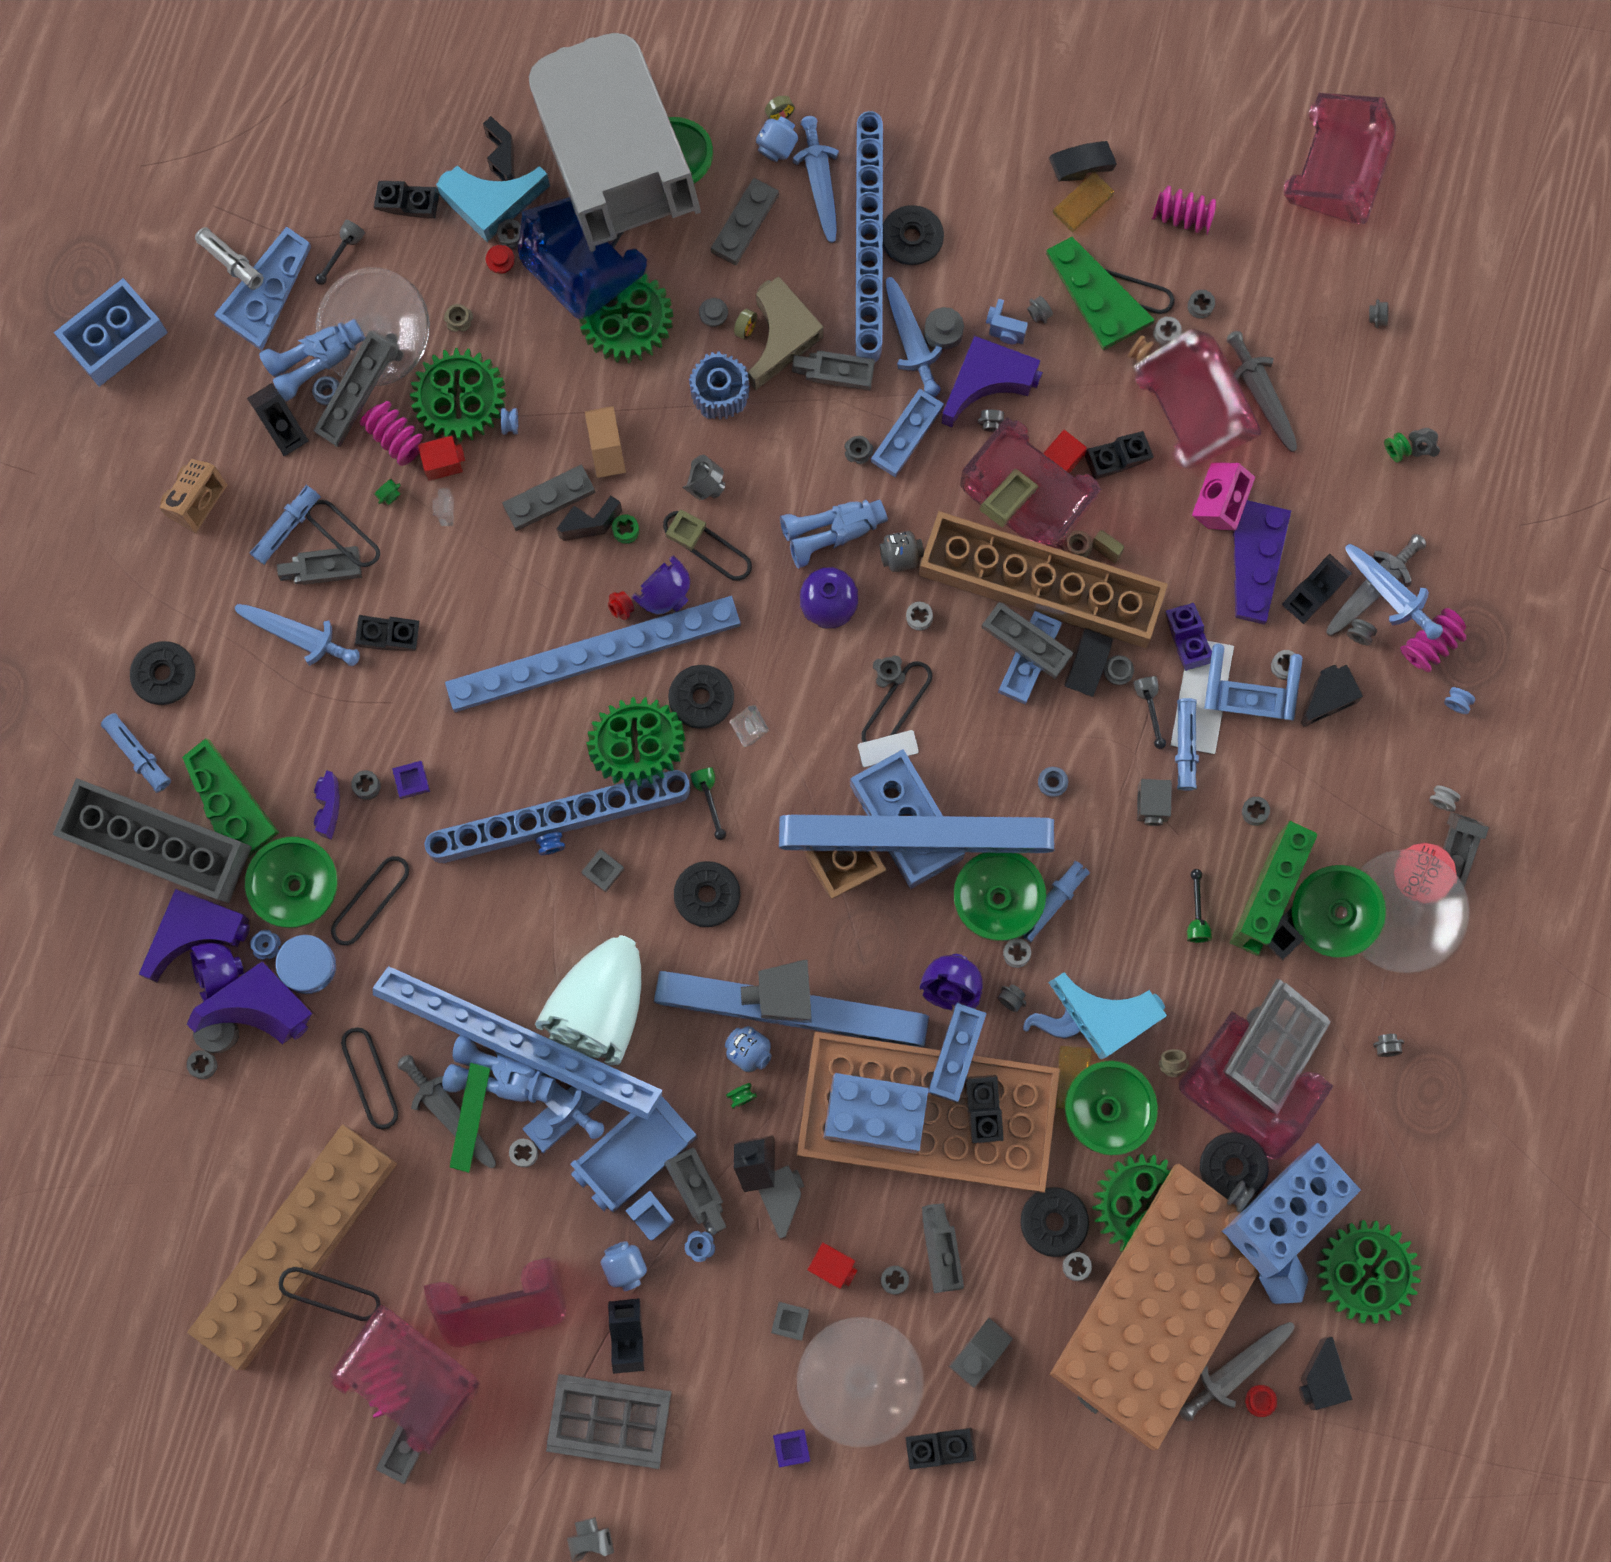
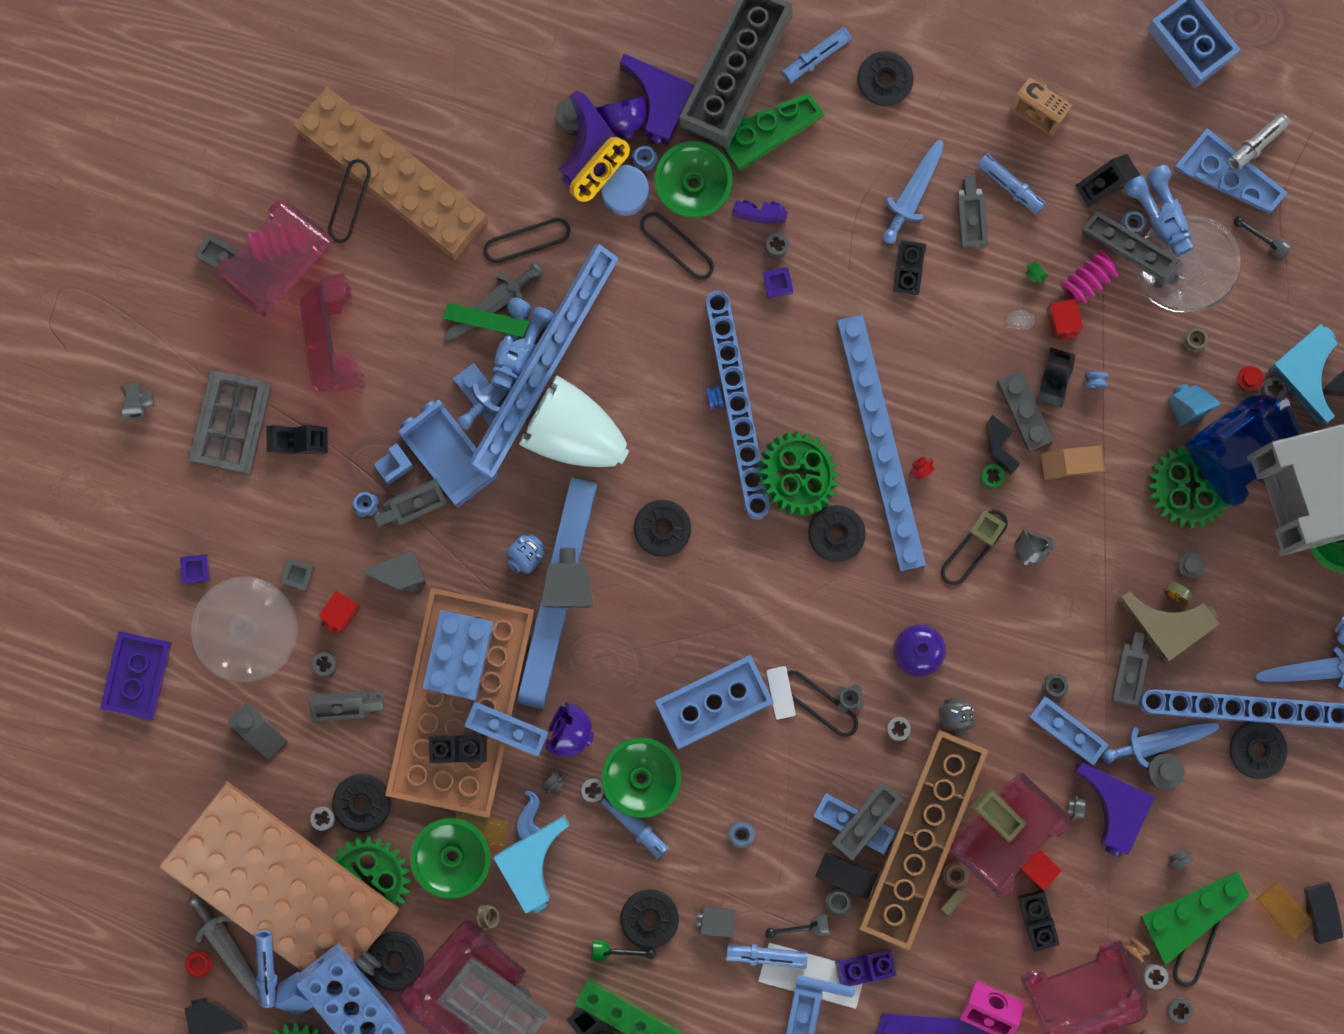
camera: 90 degrees right, 5 degrees up
dark grey bush [187,1050,217,1079] -> none
black piece [306,500,380,567] -> none
black slope [374,181,440,218] -> none
green gear [410,348,507,443] -> none
light grey bush [509,1138,538,1168] -> none
dark grey plate [581,849,625,893] -> none
medium blue head [601,1241,647,1291] -> none
dark purple cylinder [631,555,690,614] -> none
medium blue brick [689,351,749,419] -> none
hinge [690,767,726,840] -> none
dark grey plate [711,178,779,266] -> none
green bush [726,1083,757,1109] -> none
clear plate [730,705,770,747] -> none
black slope [734,1135,775,1192] -> none
medium blue beam [779,815,1054,853] -> none
medium blue piece [780,500,888,569] -> none
medium nougat slope [803,851,886,899] -> none
black slope [905,1428,977,1470] -> none
medium blue bracket [986,299,1028,344] -> none
dark pink piece [1152,185,1216,235] -> none
dark grey bush [1242,797,1270,826] -> none
none -> dark purple plate [100,631,172,720]
none -> medium blue pin [255,930,277,1008]
none -> yellow beam [570,137,630,202]
none -> black wheel [620,889,679,949]
none -> black slope [1037,347,1076,407]
none -> dark azure slope [1168,384,1220,427]

